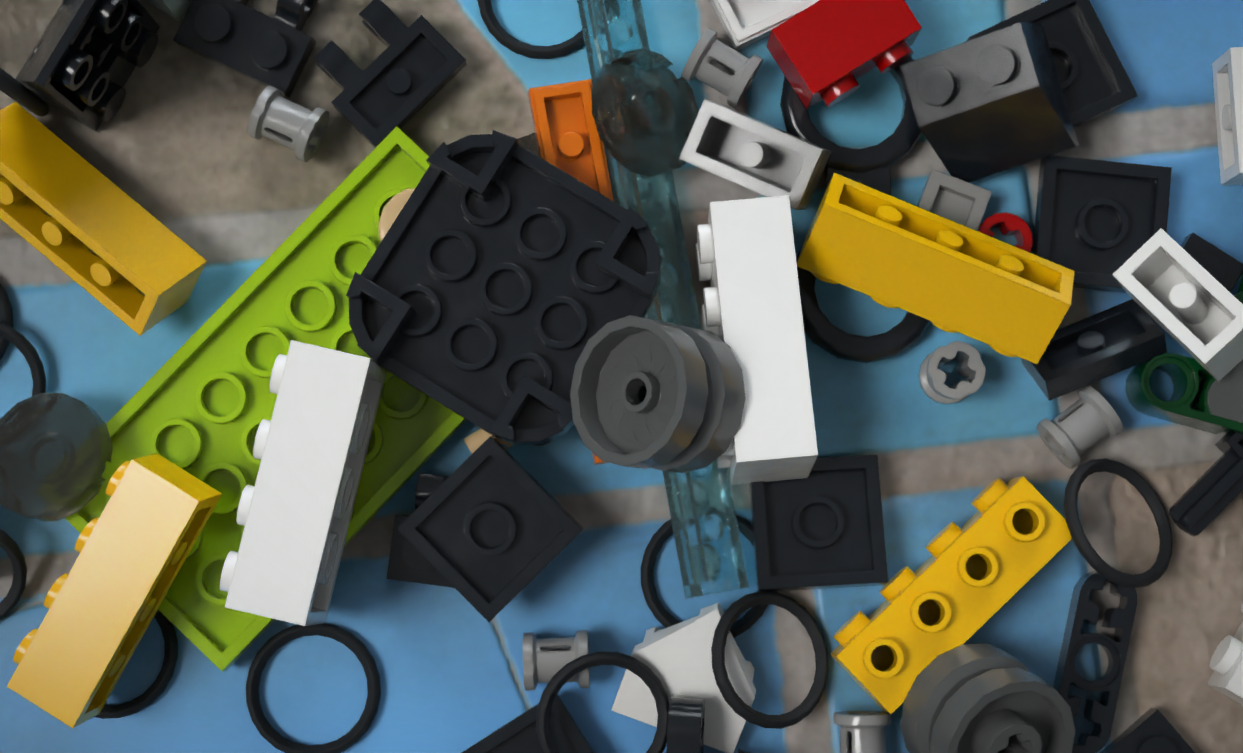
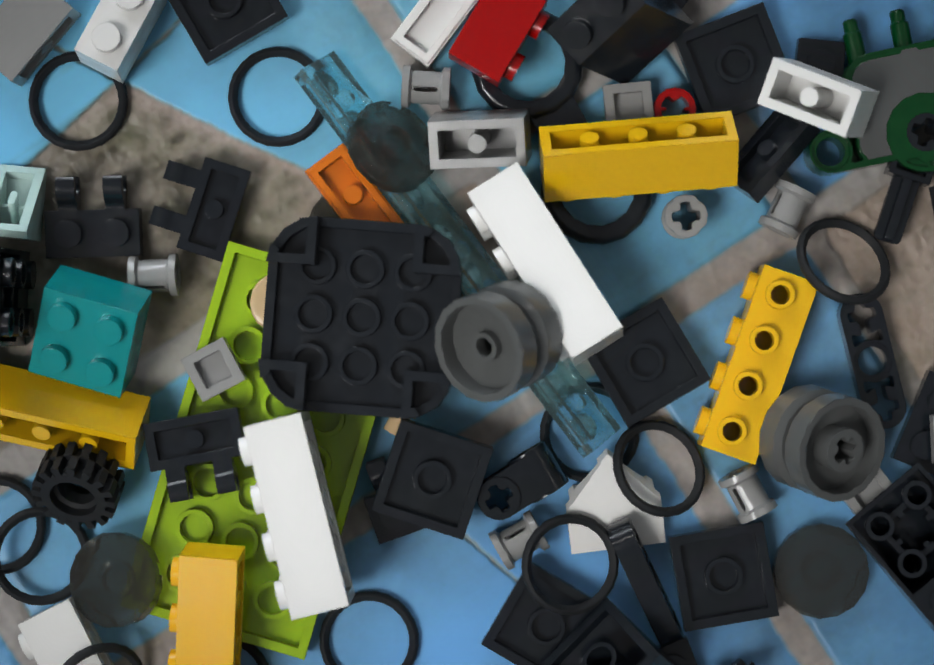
camera: 30 degrees left, 5 degrees up
none -> teal brick [28,265,153,398]
none -> black tyre [31,442,125,529]
none -> black plate [142,407,244,503]
none -> light grey plate [180,337,247,402]
none -> black piece [477,440,569,520]

